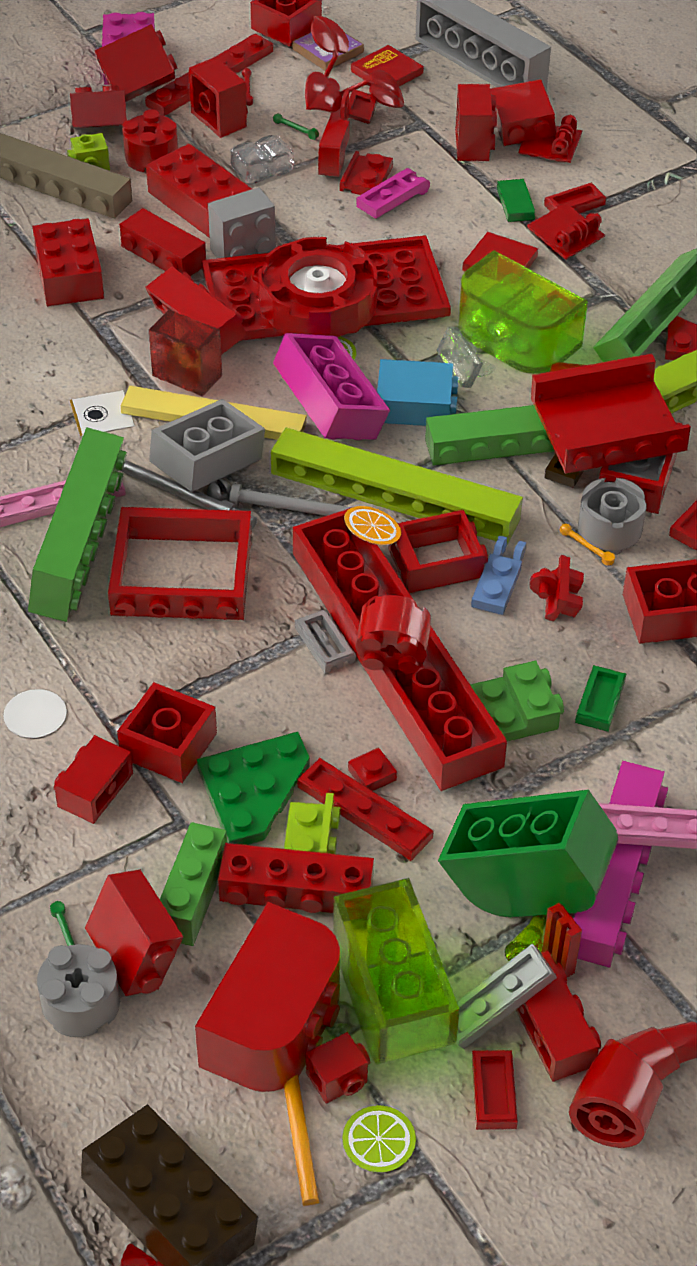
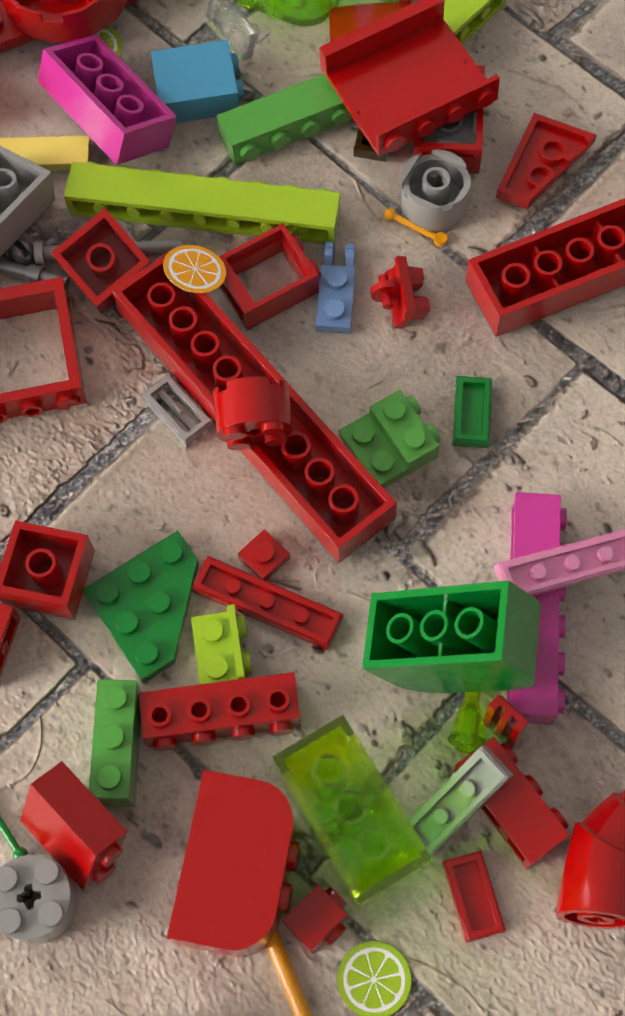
camera: 10 degrees left, 20 degrees up
none -> red brick [51,208,151,314]

